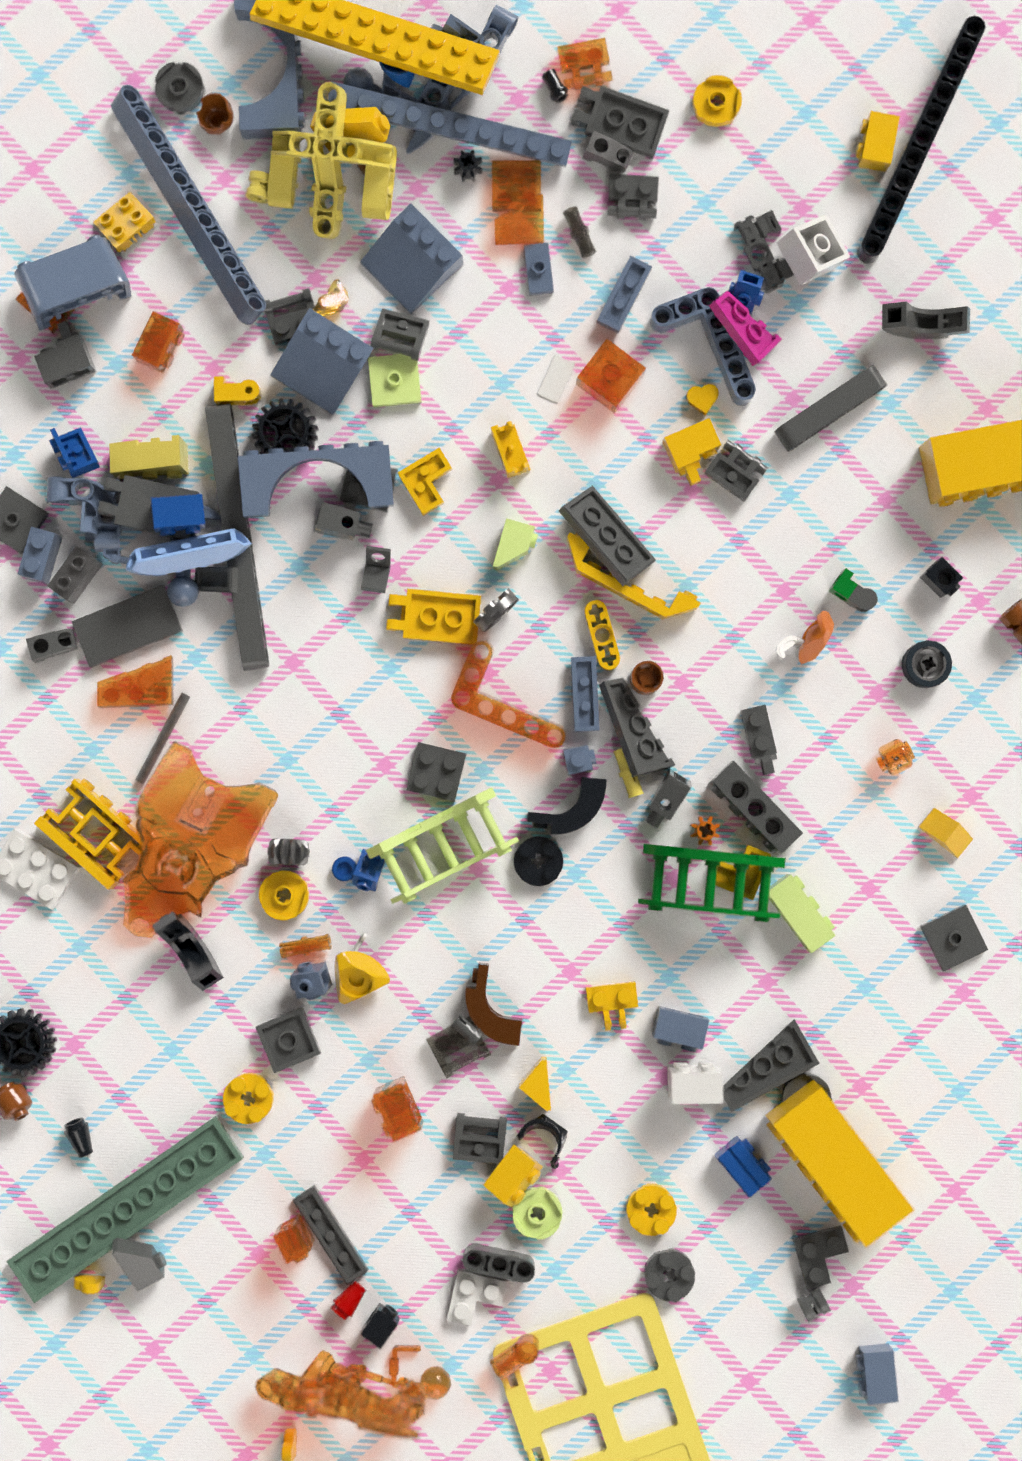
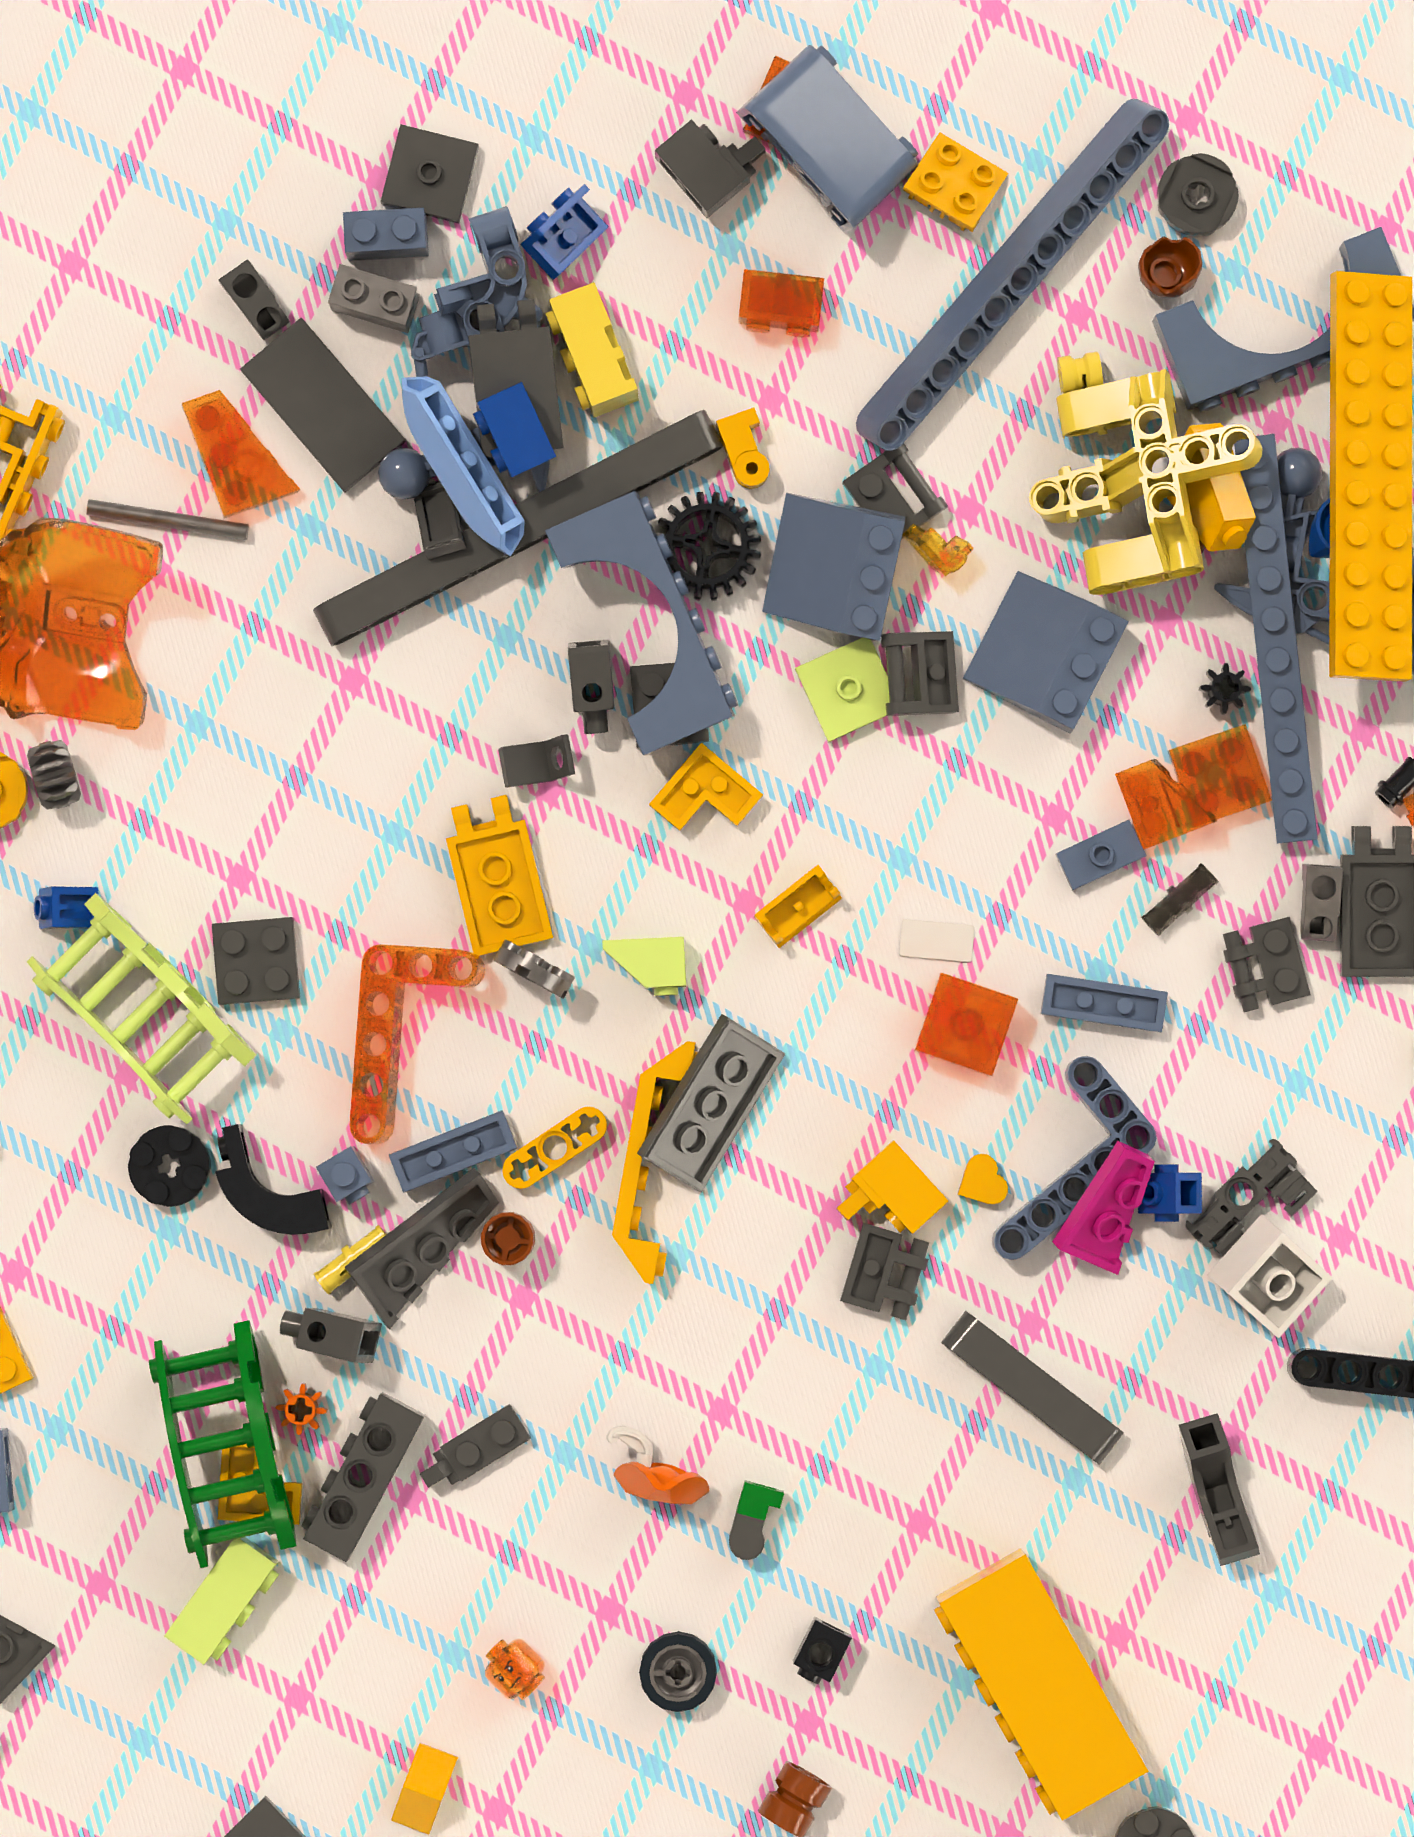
camera: 70 degrees right, 0 degrees up
blue tile [332,856,357,881] -> none

